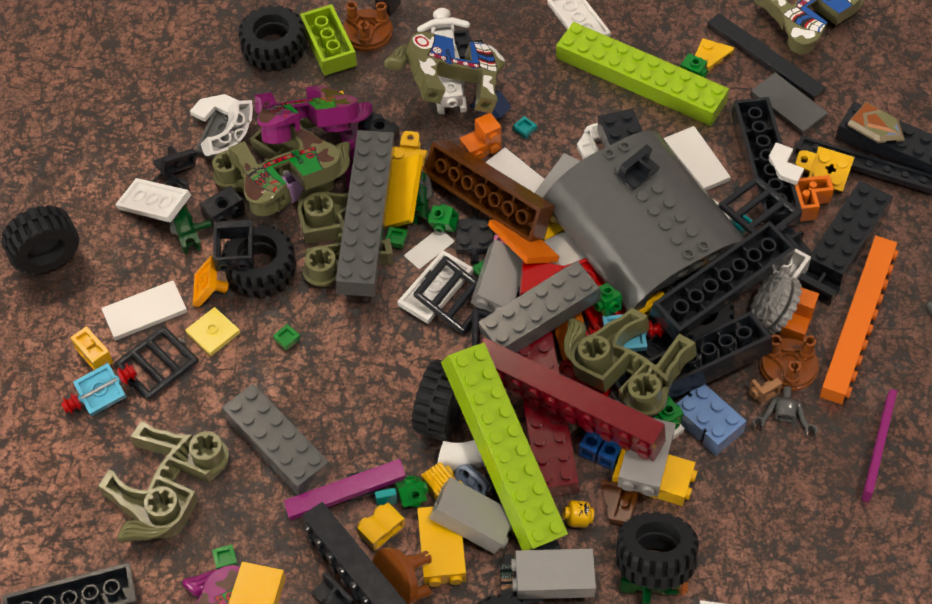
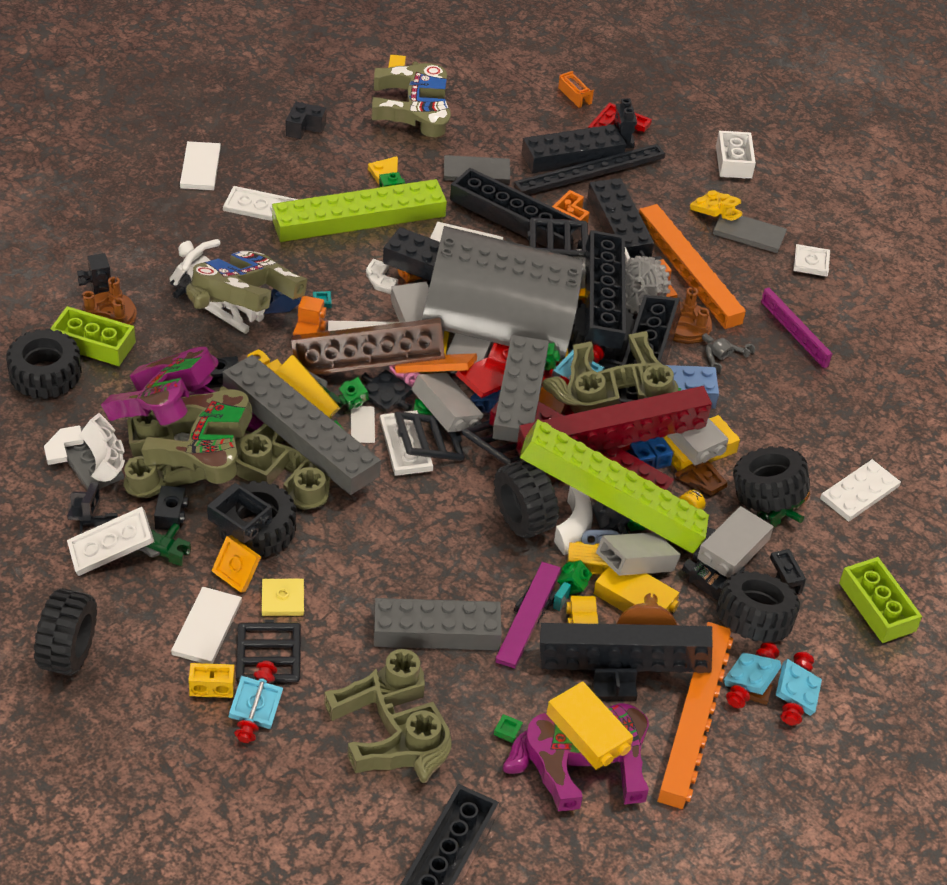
camera: 55 degrees left, 10 degrees down
green plate [273,324,301,351] -> none
black panel [618,144,660,190] -> none
black tile [707,13,826,101] -> none
medium nougat bracket [749,378,782,404] -> none
white tile [768,143,804,185] -> none
yellow plate [795,147,854,193] -> none
tile [847,102,905,143] -> none

